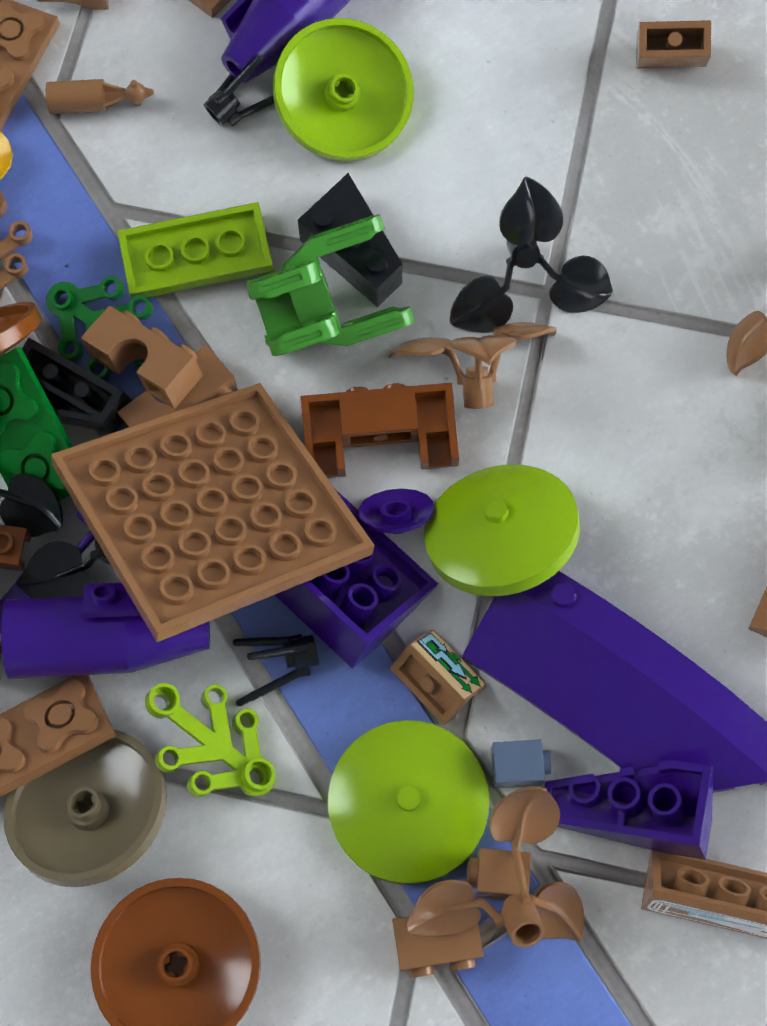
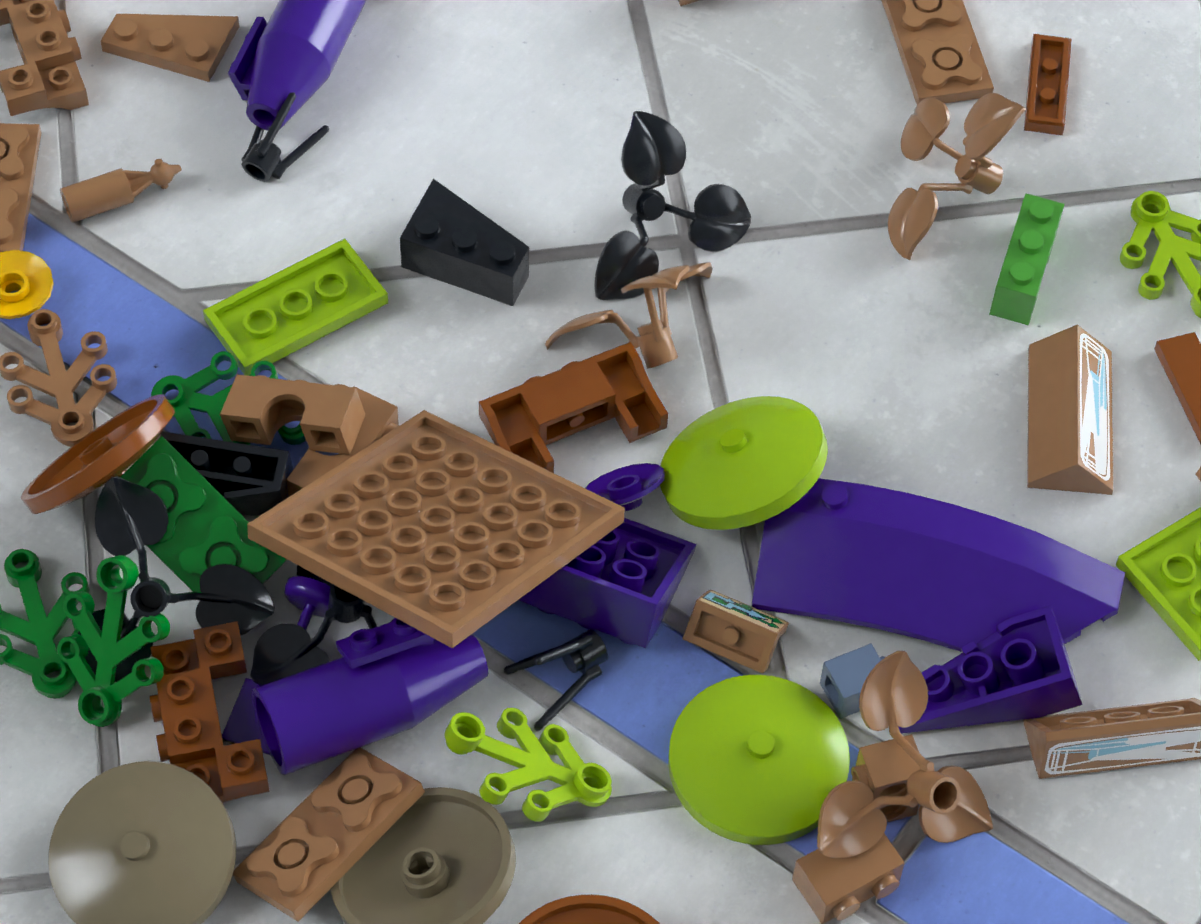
camera: 25 degrees left, 15 degrees down
bright green piece [247,214,415,356] -> none
lime dish [273,18,414,162] -> none

